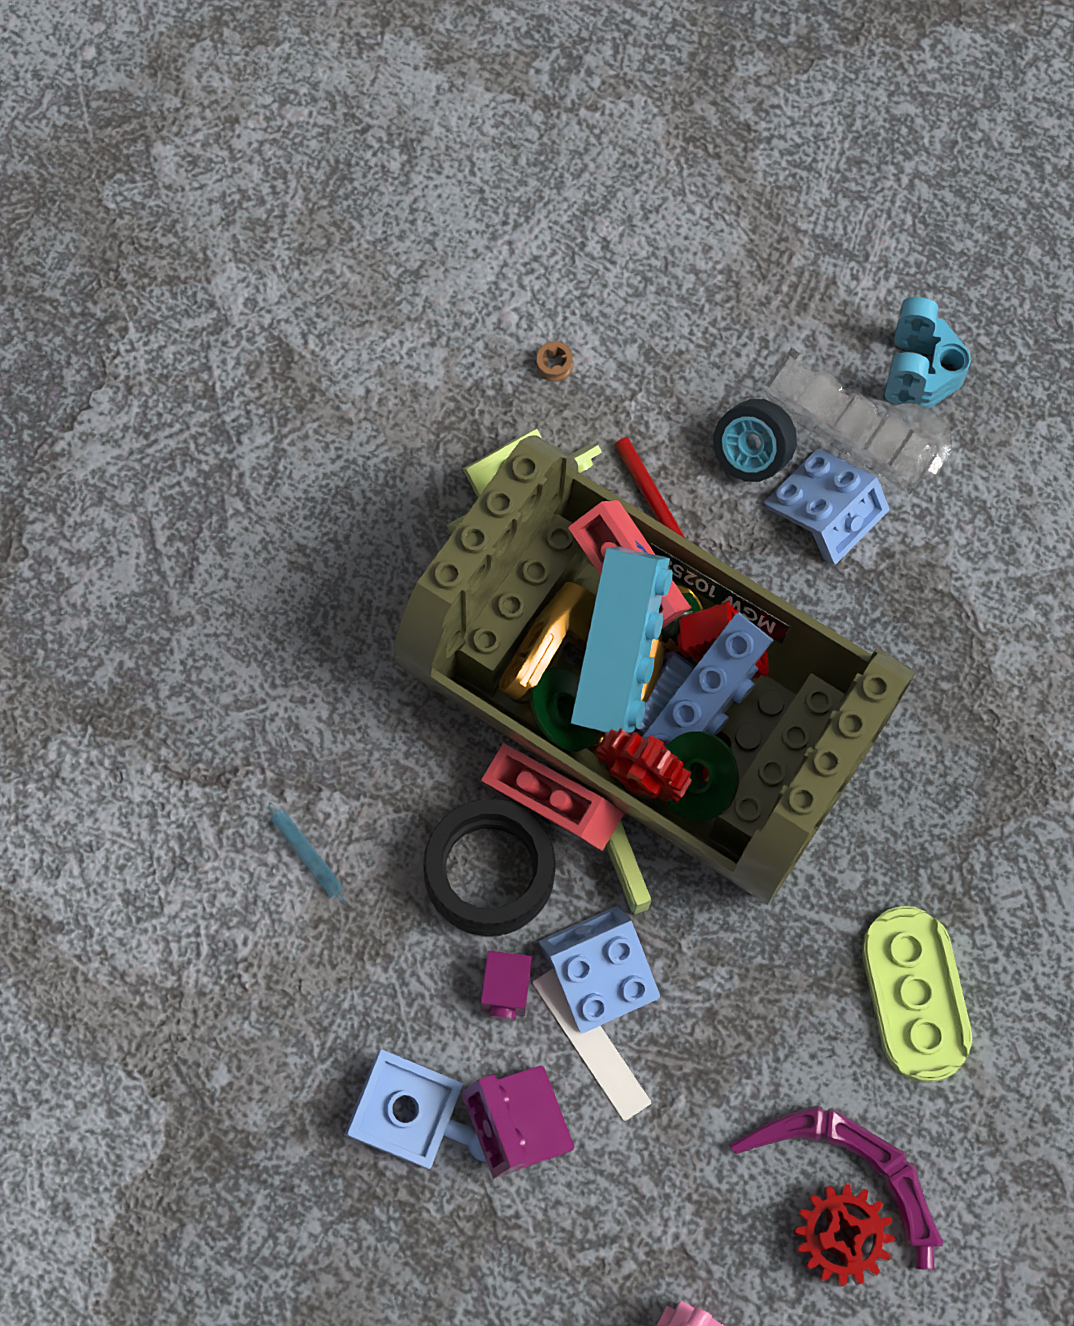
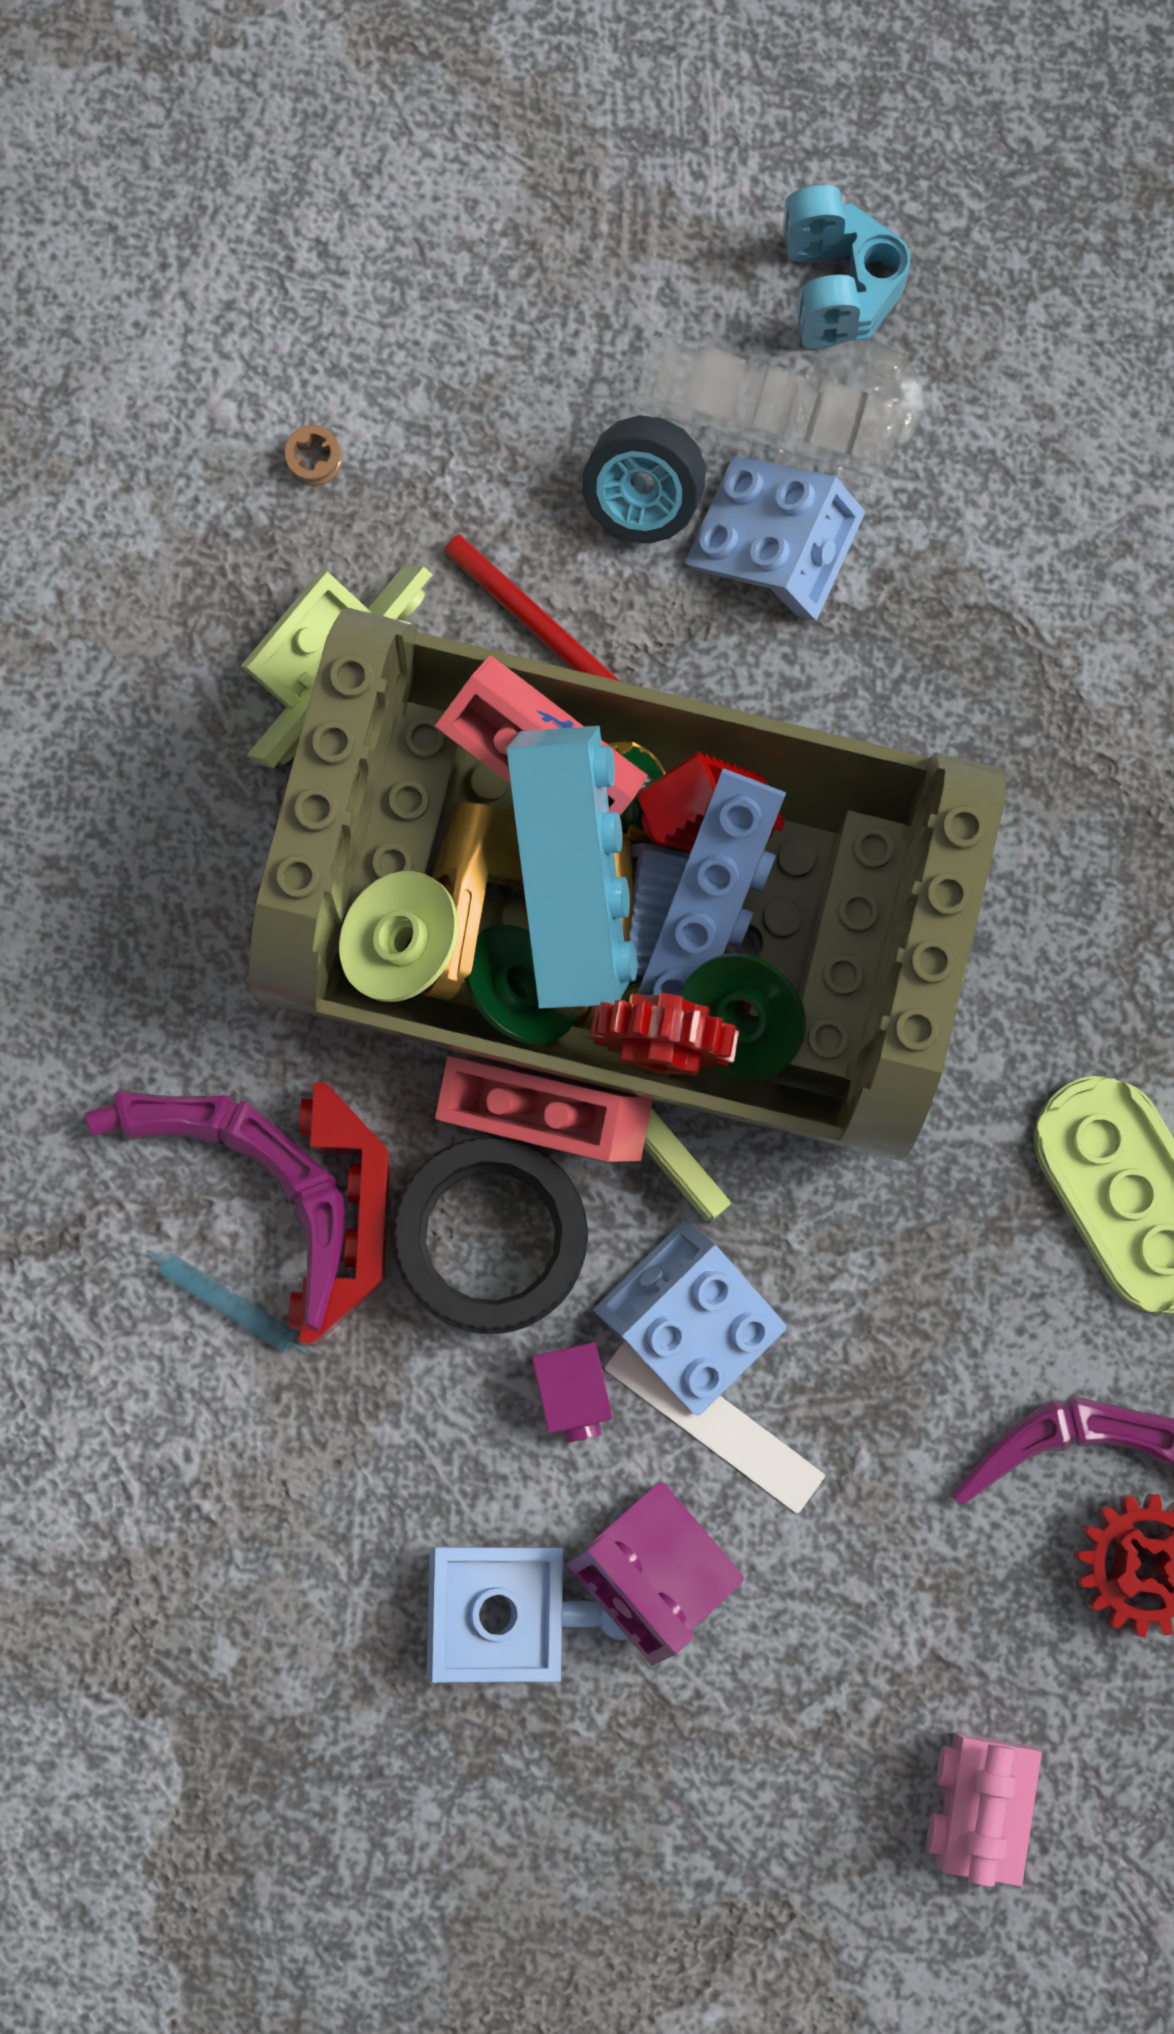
camera: 25 degrees left, 10 degrees up
black sticker [650,543,789,644] -> none
none -> magenta animal [85,1090,345,1331]
none -> red slope [289,1082,391,1345]
none -> yellowish green dish [339,871,458,1002]

